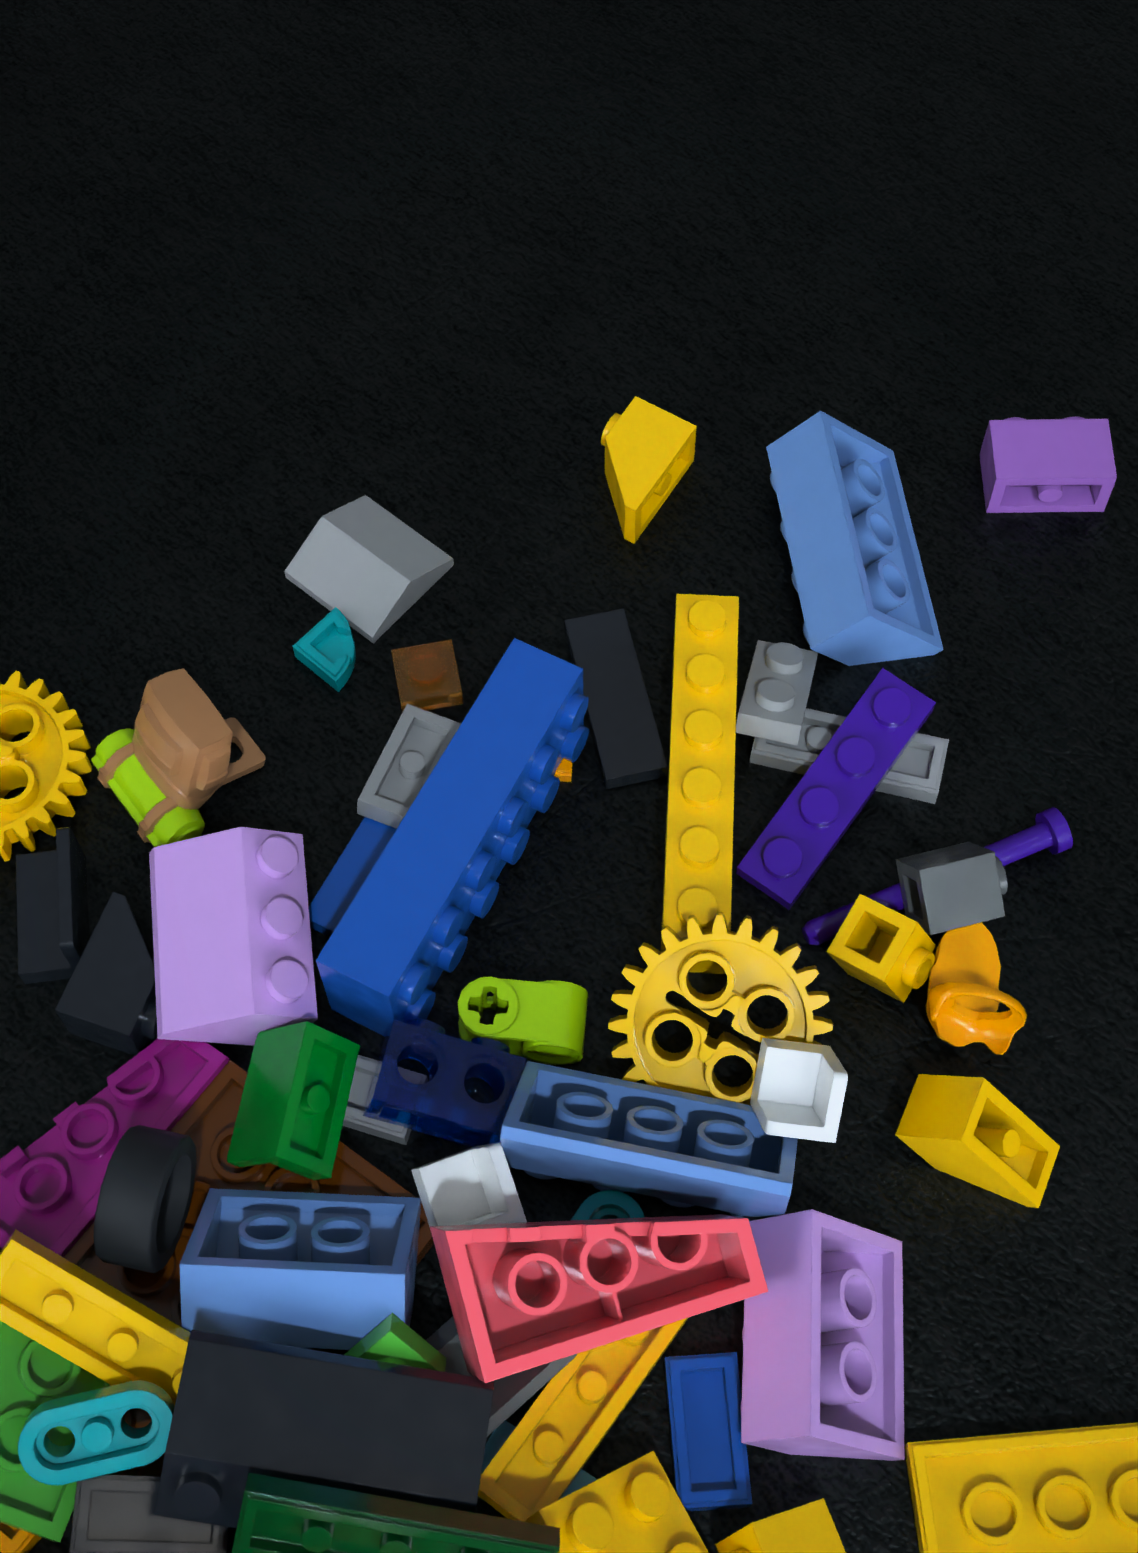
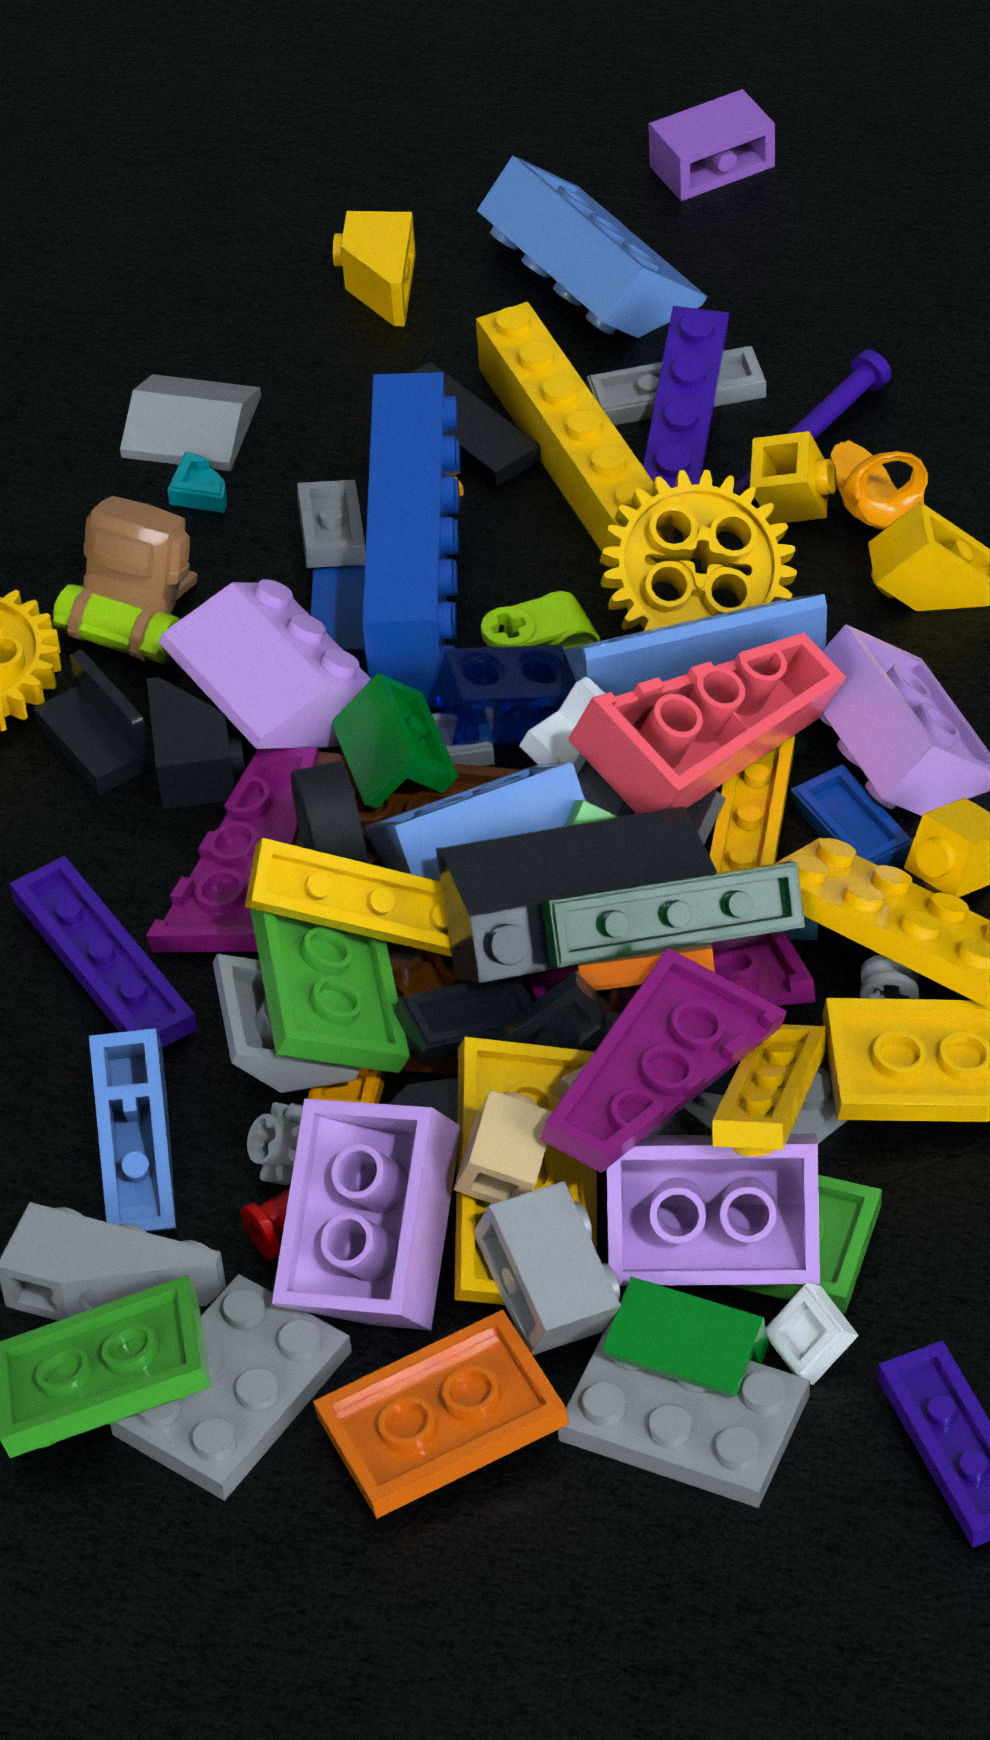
camera: 25 degrees left, 15 degrees down
teal plate [18,1380,175,1485] -> none
clear orange plate [391,639,463,713] -> none
light grey plate [736,640,818,746] -> none
white panel [750,1038,848,1143] -> none
dark grey brick [895,841,1008,935] -> none

